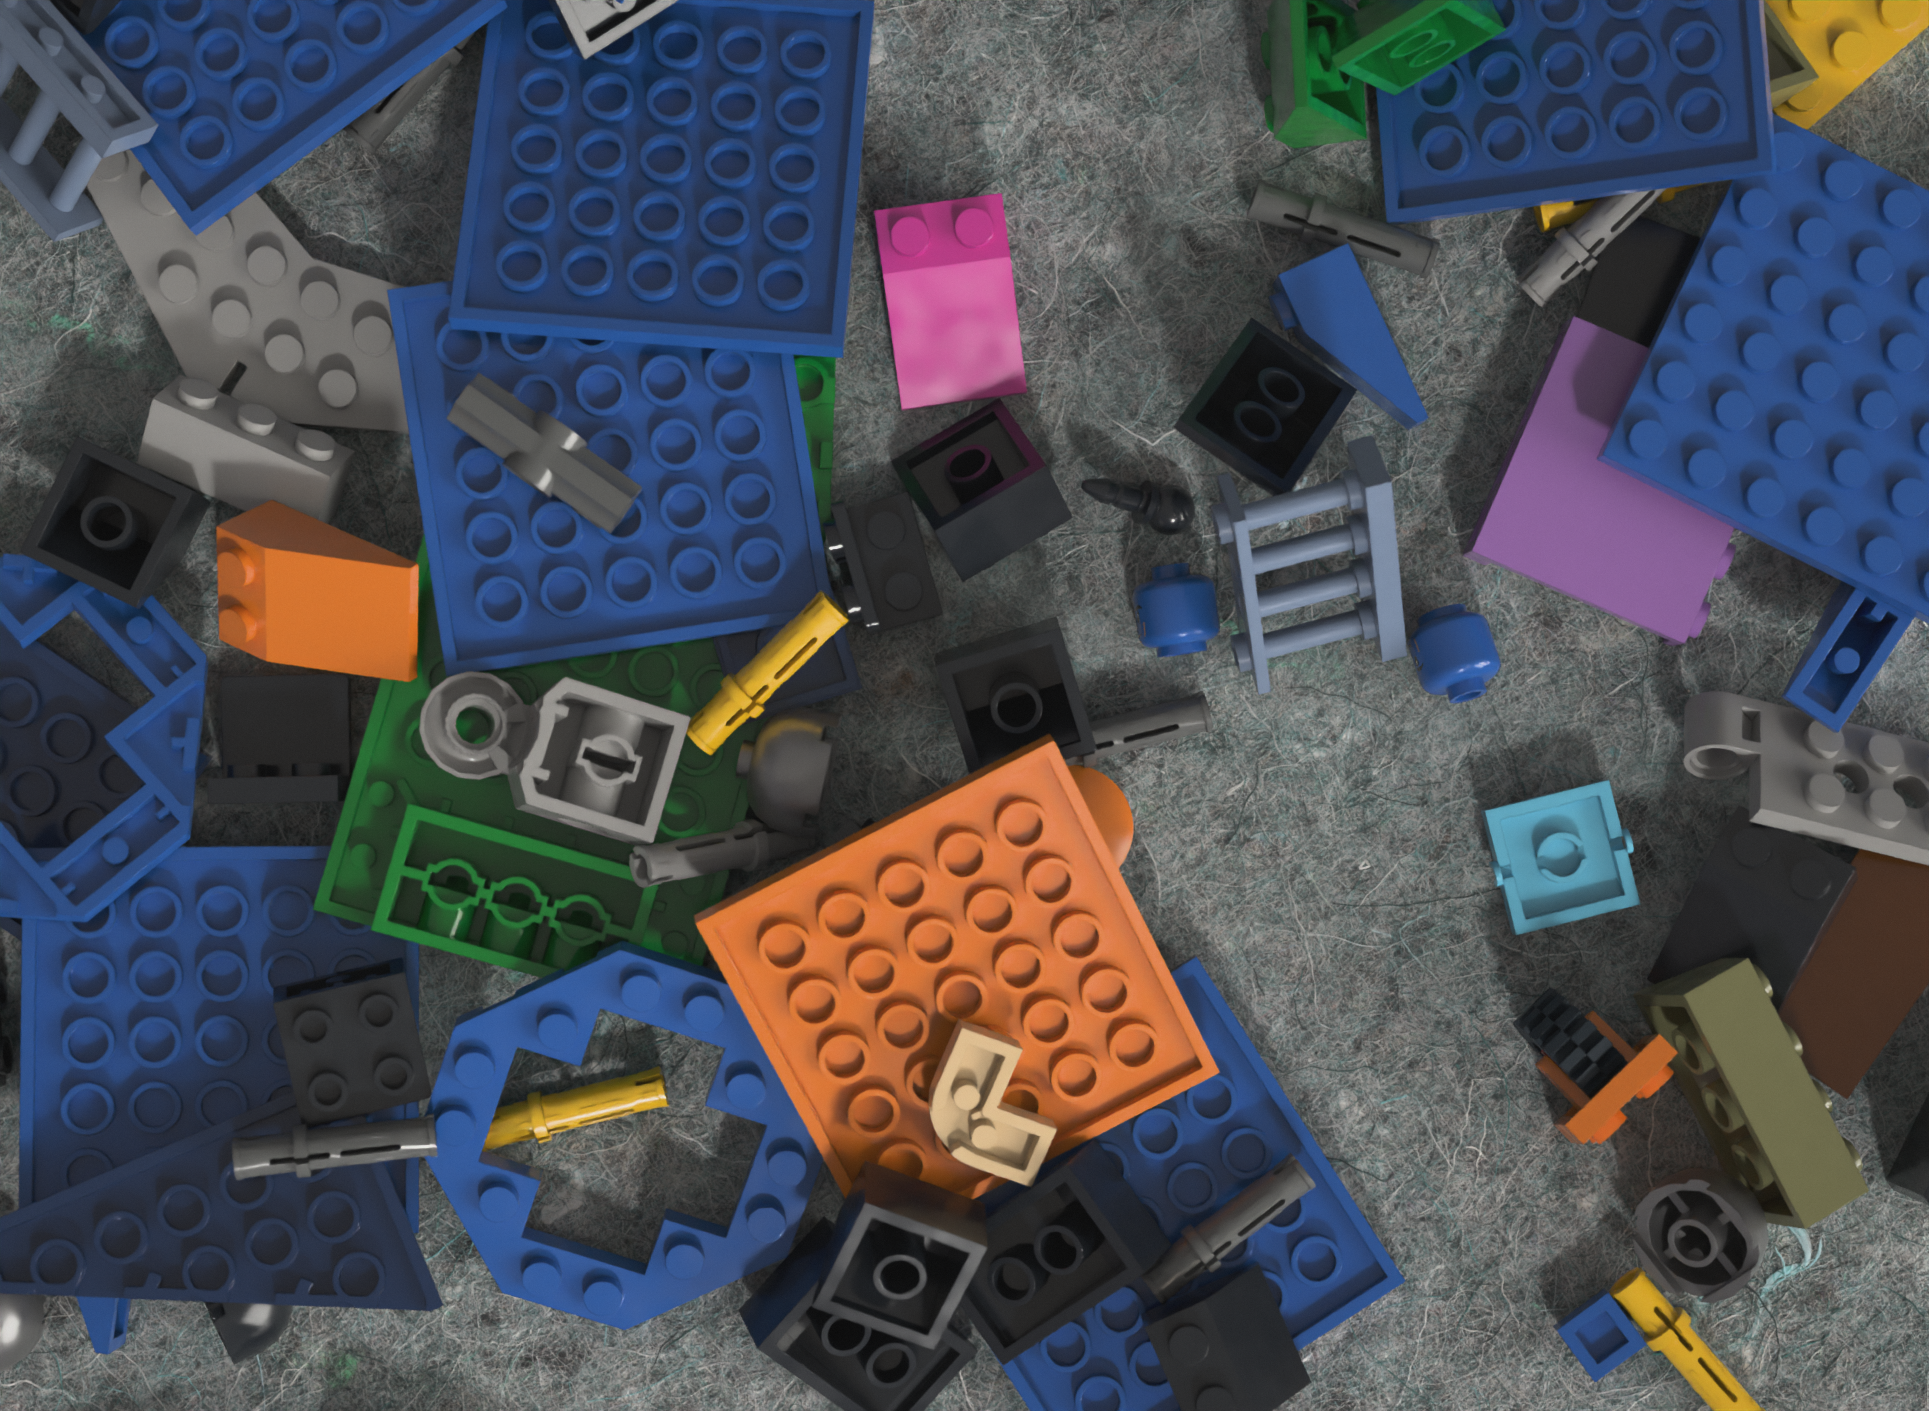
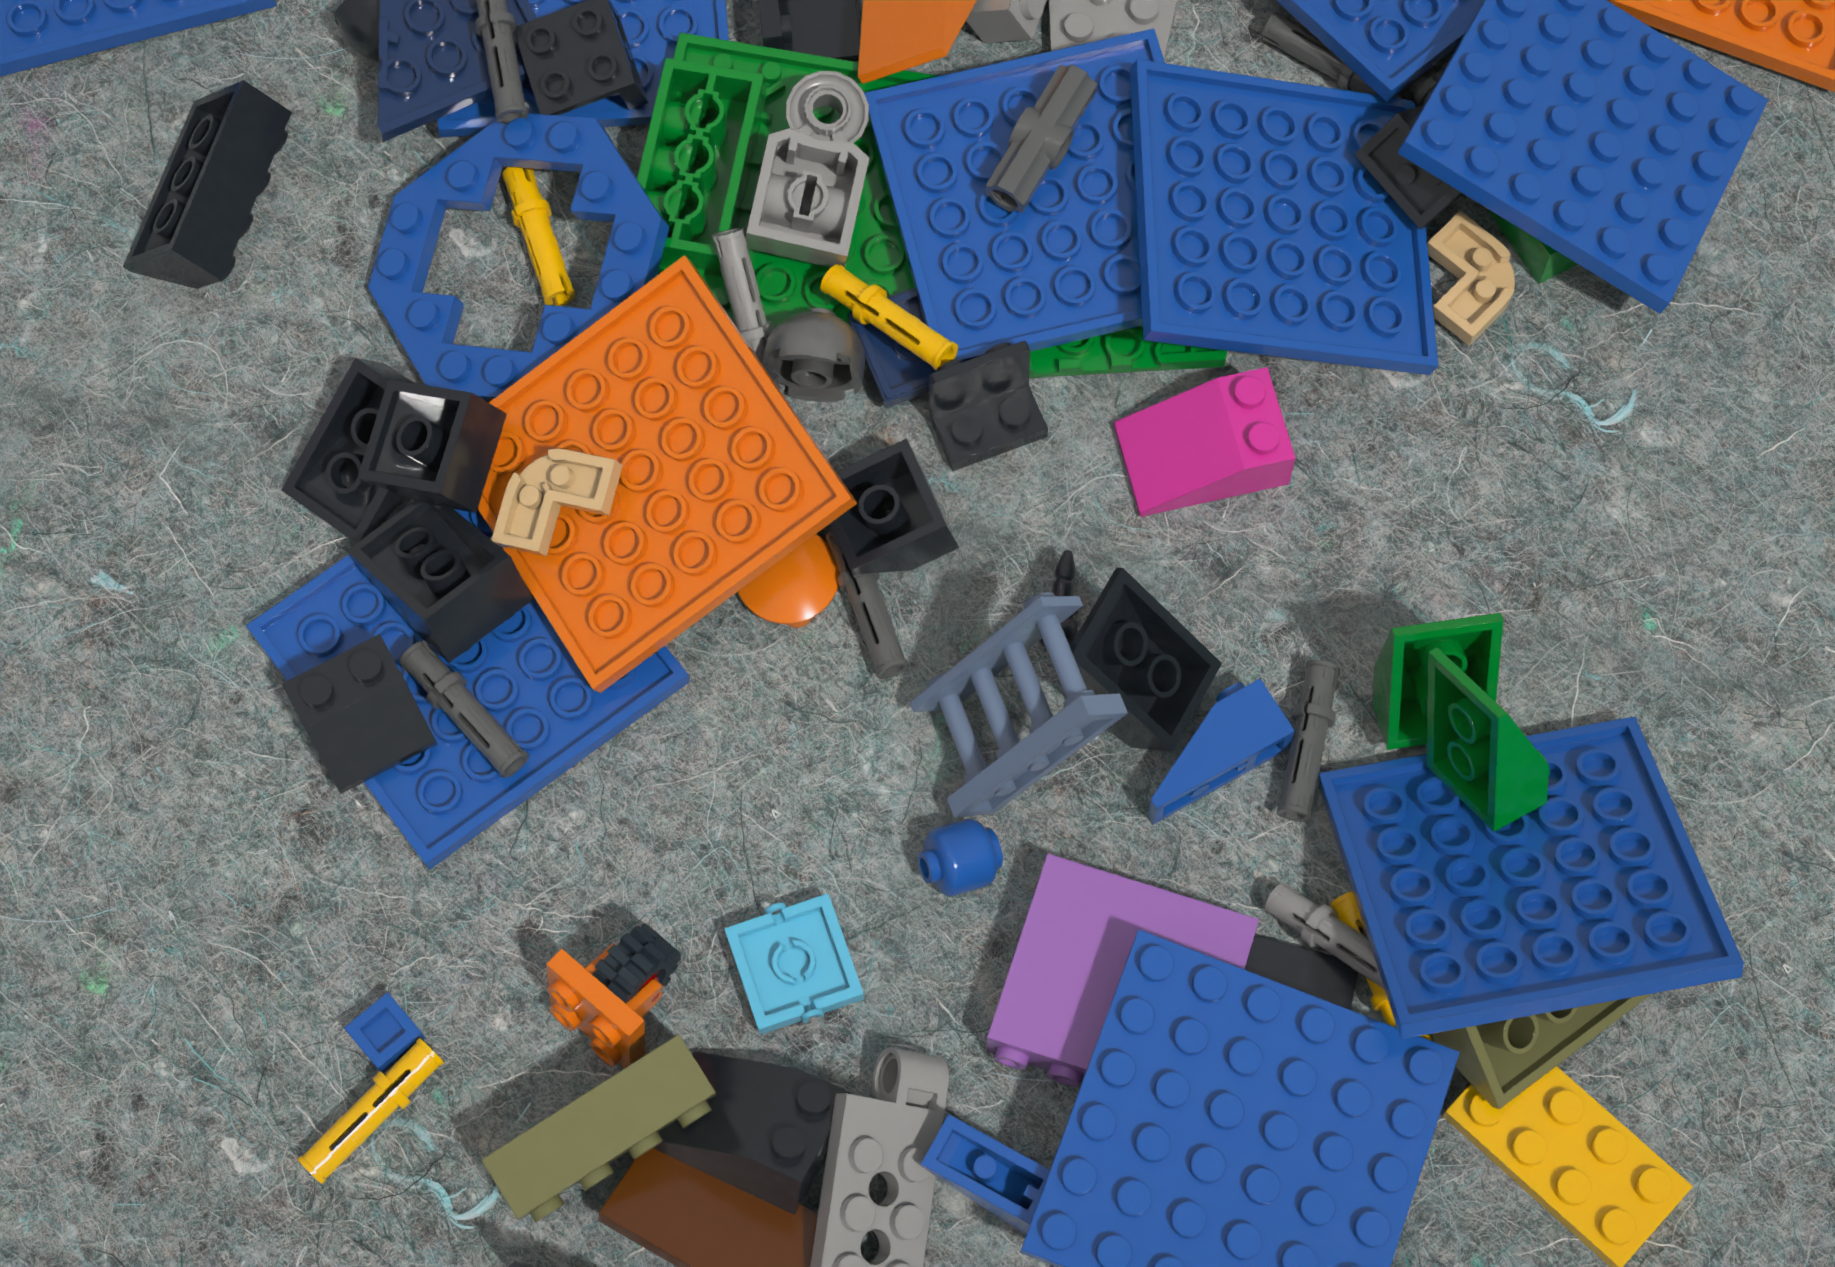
camera: 85 degrees right, 20 degrees down
black slope [890,398,1073,582] -> none
blue head [1132,563,1220,658] -> none
flat silver cylinder [1633,1168,1769,1303] -> none

